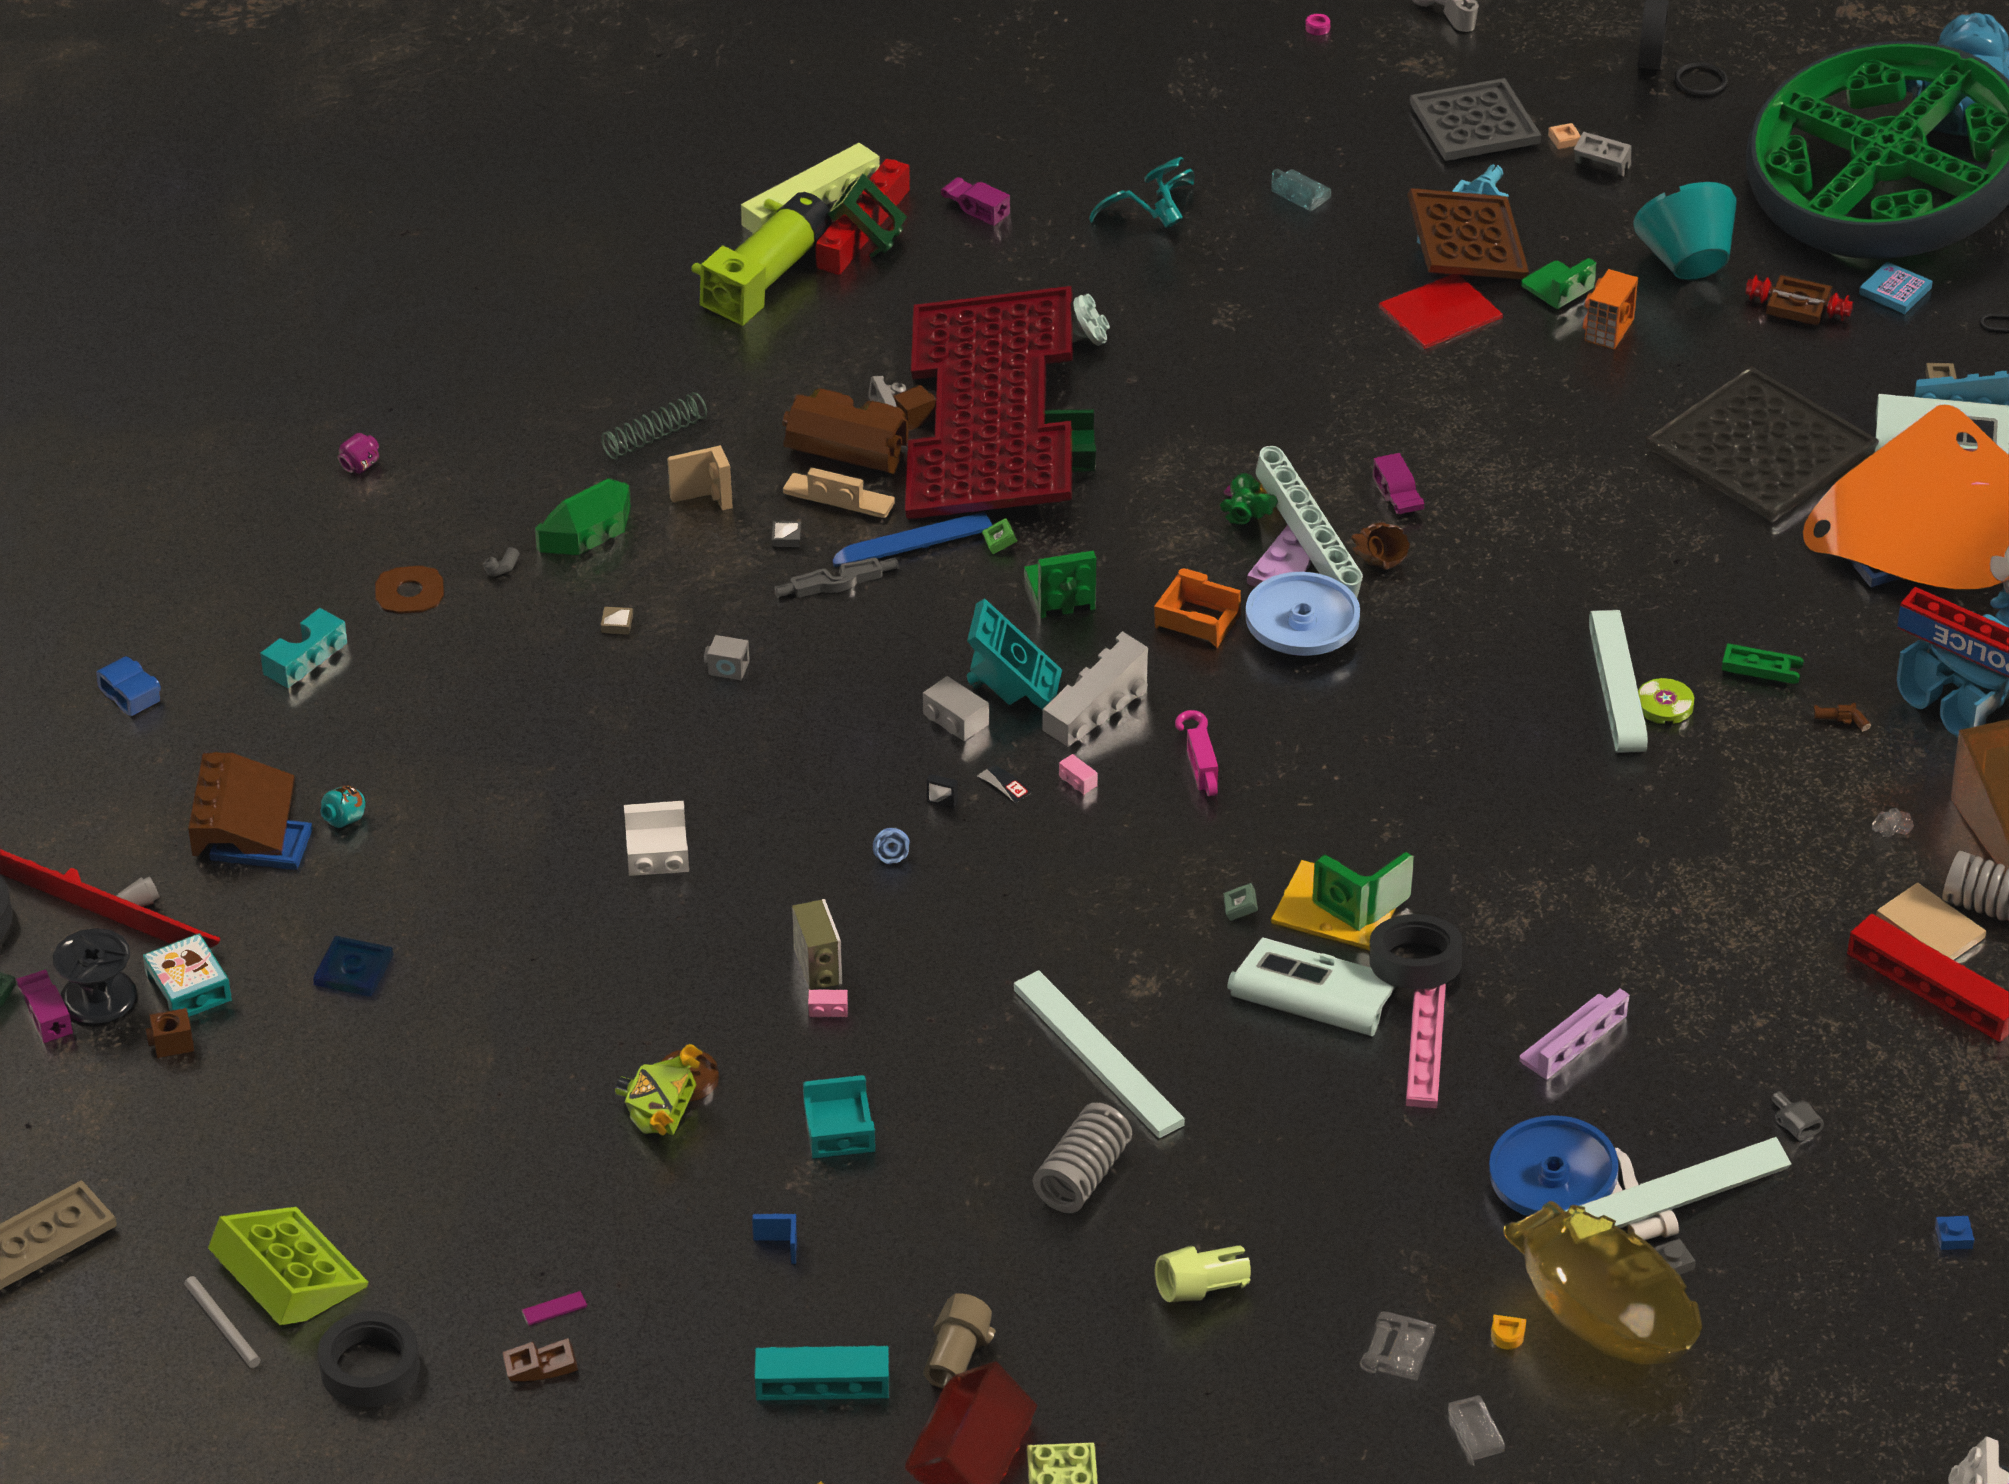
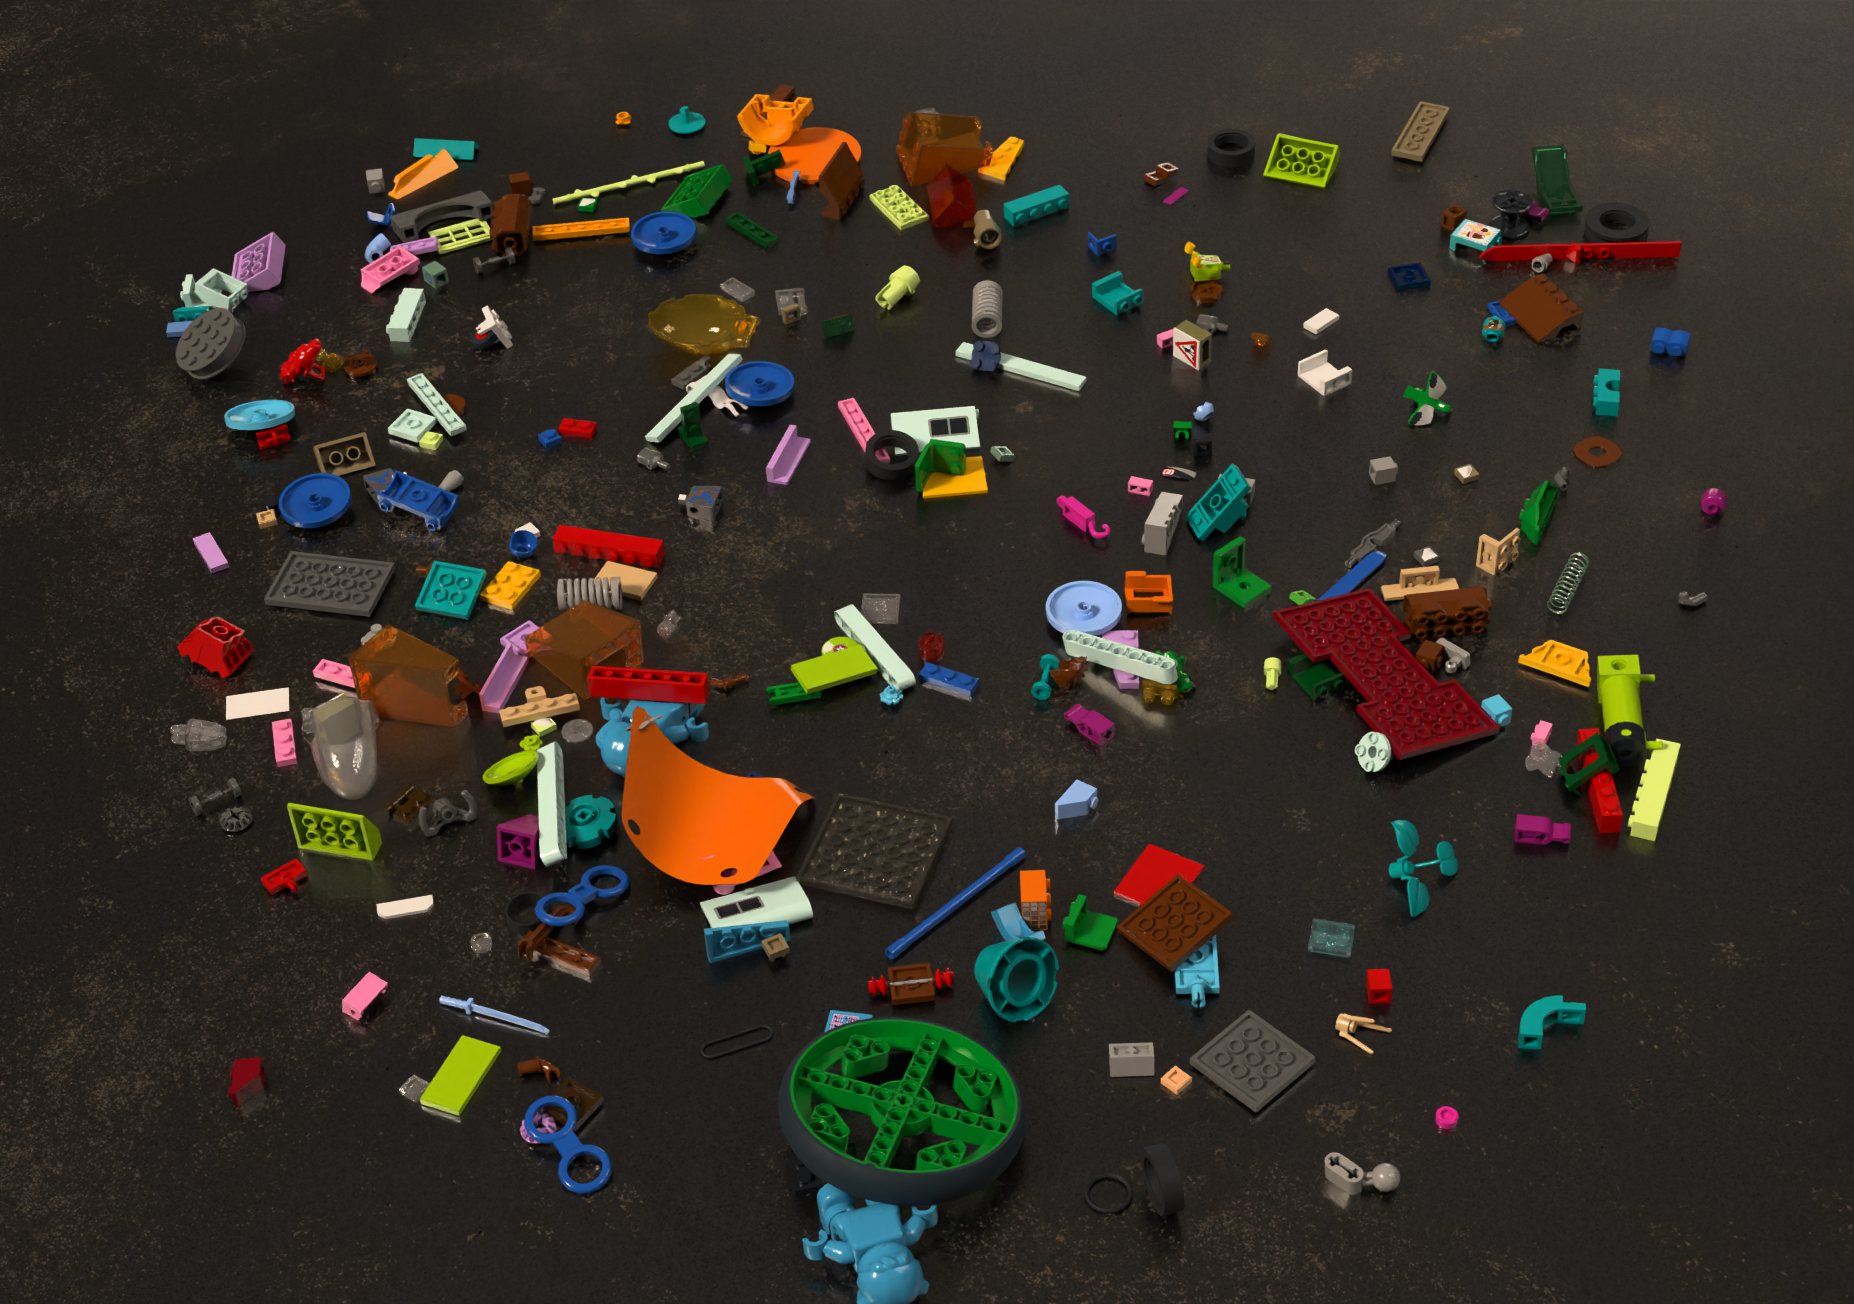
camera: 155 degrees right, 0 degrees up
none -> red plate [558,418,597,438]
none -> dark green bracket [678,402,709,452]
none -> dark grey torso [678,486,723,522]
none -> dark tan tile [782,303,800,325]
none -> lime tile [791,644,877,694]
none -> clear green hips [822,313,854,337]
none -> clear tile [861,593,901,624]
none -> medium azure plant [880,685,903,705]
none -> blue piece [885,847,1026,960]
none -> clear red wheel [918,632,945,661]
none -> blue plate [919,662,979,697]
none -> dark blue piece [970,341,1001,371]
none -> dark azure arch [991,902,1046,941]
none -> teal wheel [1031,654,1060,700]
none -> light blue slope [1055,780,1099,819]
none -> green tile [1173,421,1192,441]
none -> dark grey piece [1196,314,1229,333]
none -> clear orange plate [1251,332,1272,346]
none -> yellowish green piece [1264,657,1282,690]
none -> white tile [1303,308,1339,335]
none -> tan plant [1335,1013,1392,1054]
none -> red panel [1366,969,1392,1004]
none -> animal [1403,371,1452,426]
none -> medium azure brick [1481,694,1512,727]
none -> yellow wing [1518,640,1591,687]
none -> teal arch [1518,996,1586,1049]
none -> clear plate [1525,742,1562,778]
none -> bright pink piece [1531,720,1553,749]
none -> dark grey arm [1678,592,1708,607]

